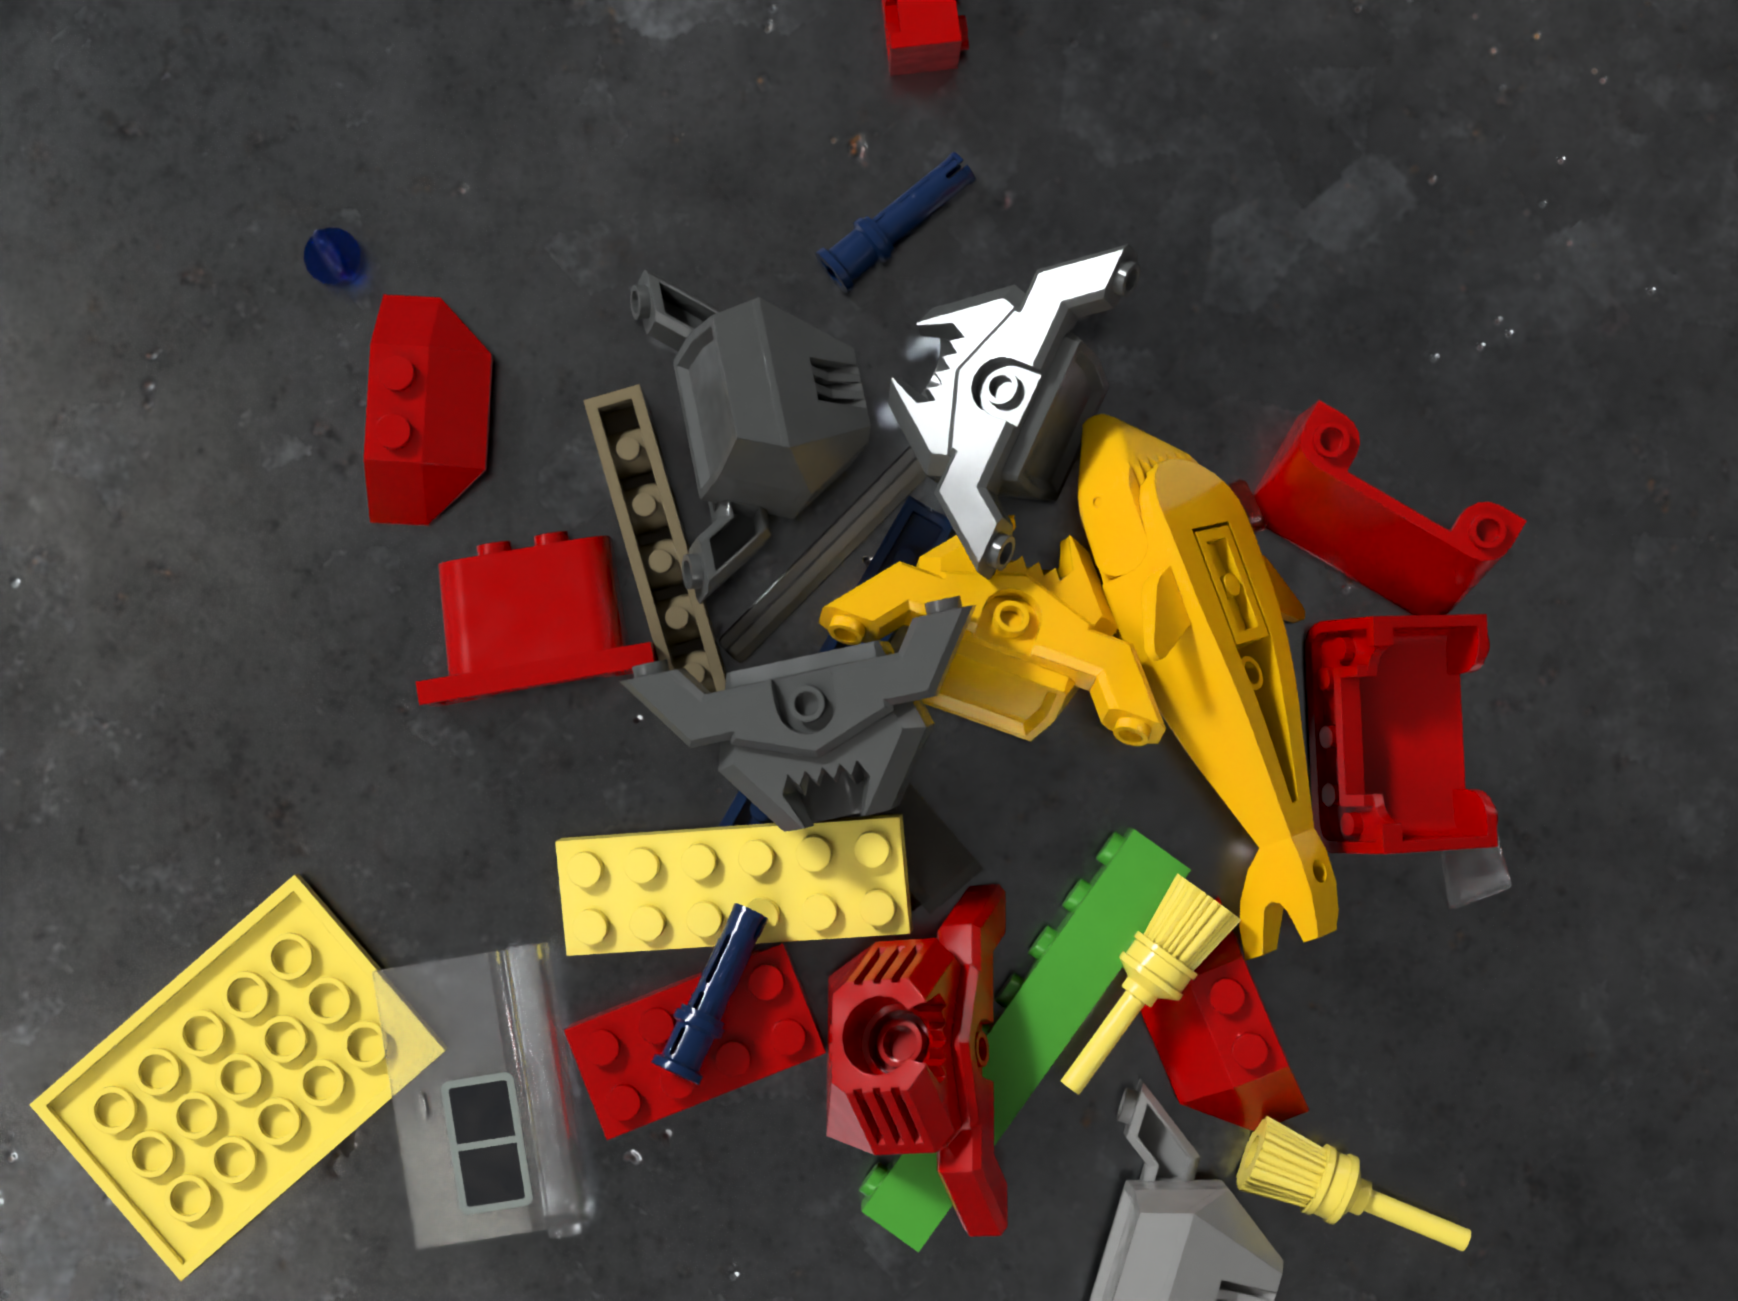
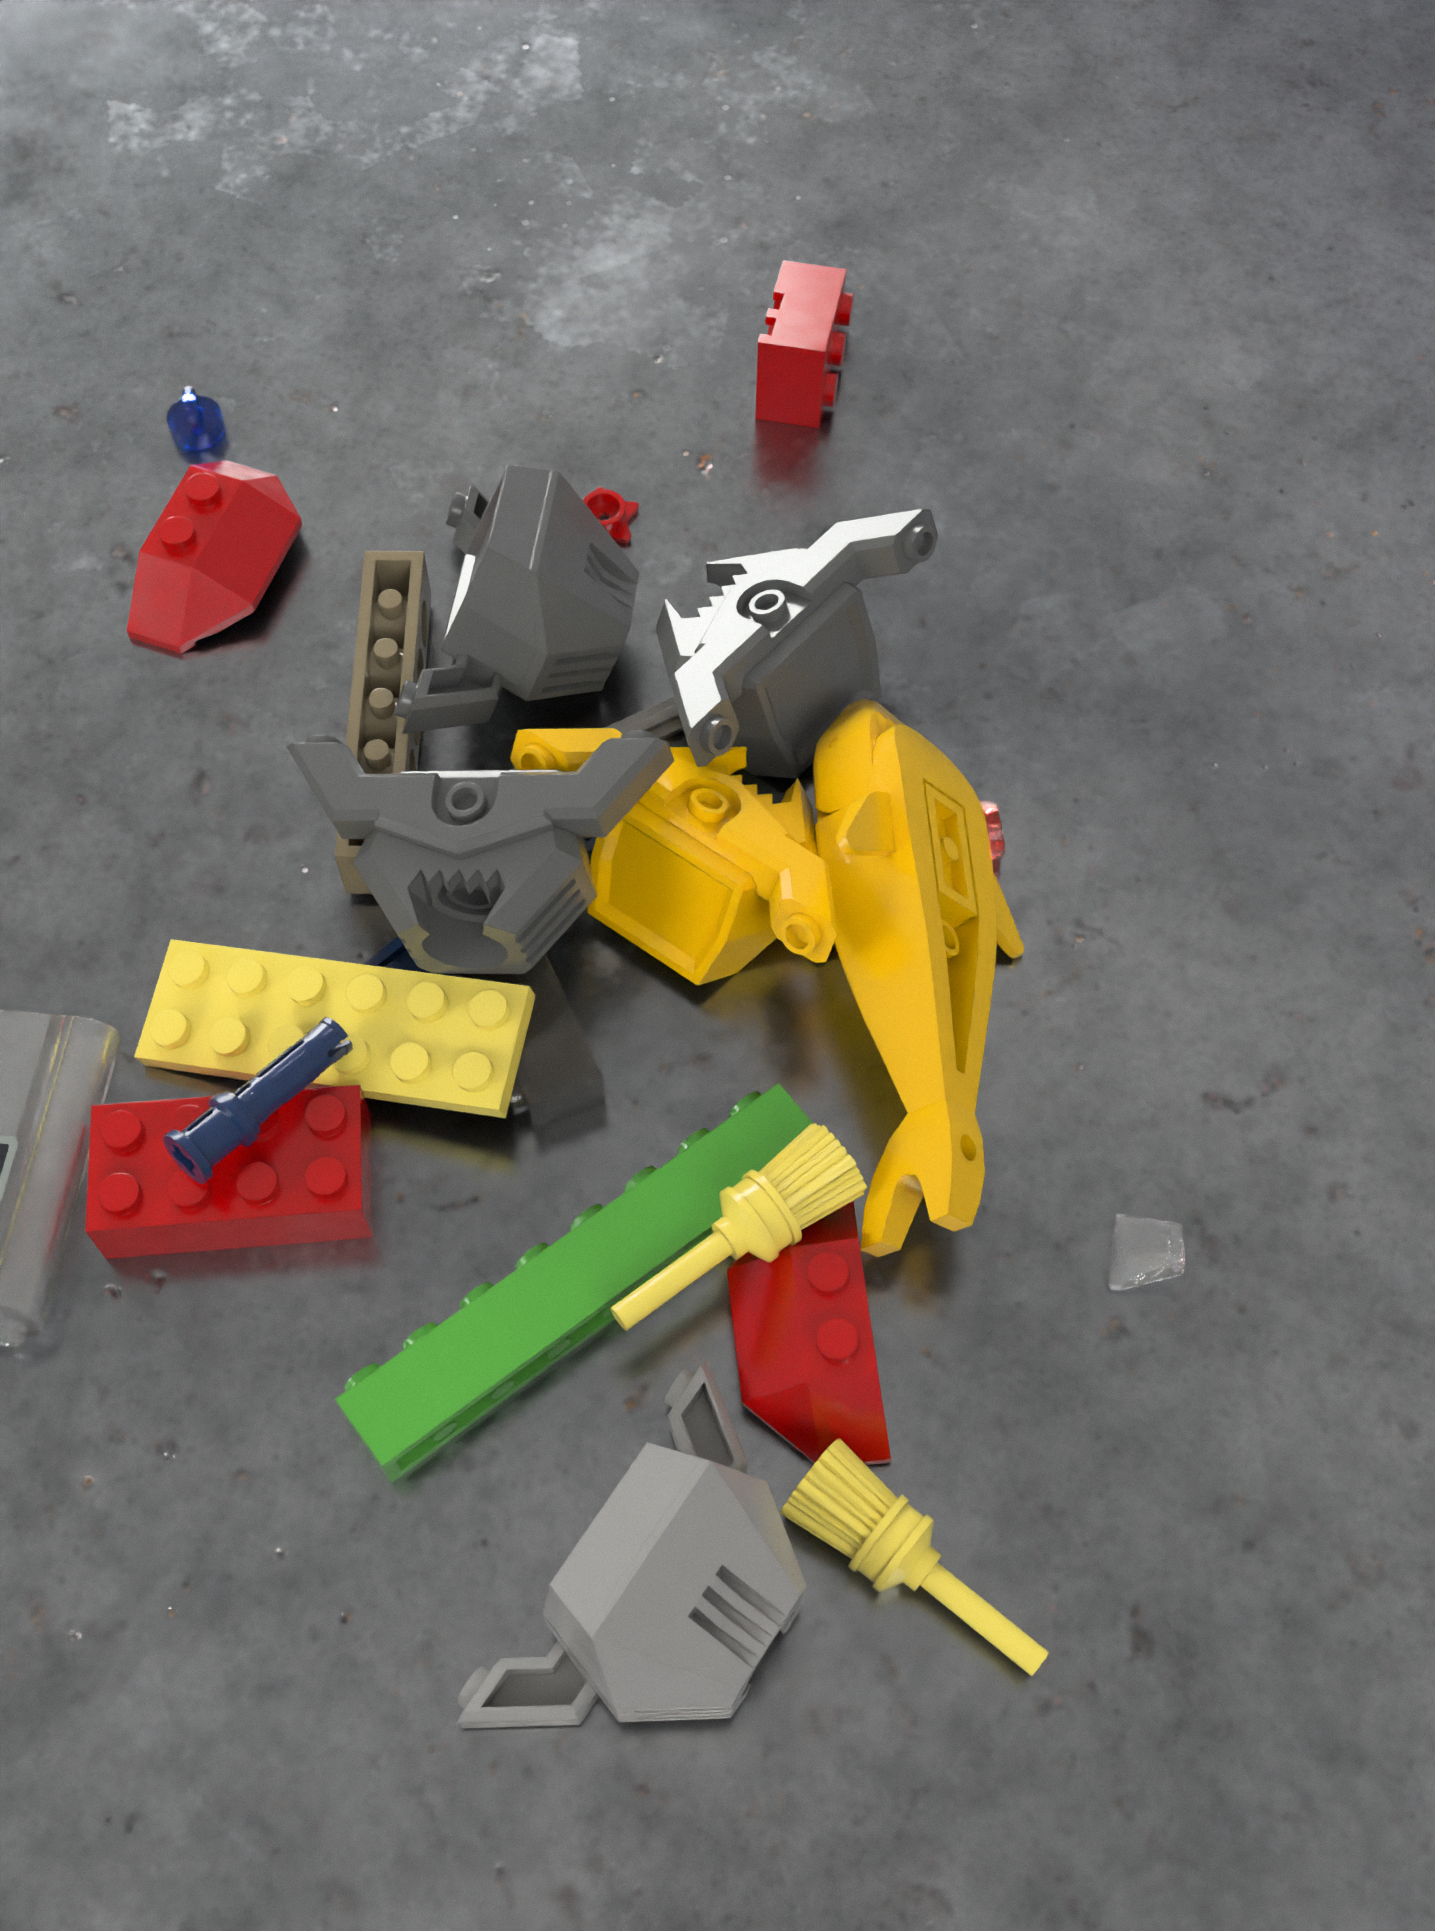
camera: 20 degrees right, 25 degrees down
red windscreen [416,531,659,707] -> none
dark blue pin [815,152,976,293] -> none
red helmet [826,884,1008,1237] -> none
red windscreen [1251,400,1527,615] -> none
red windscreen [1305,614,1498,854] -> none
none -> red plate [583,487,639,544]

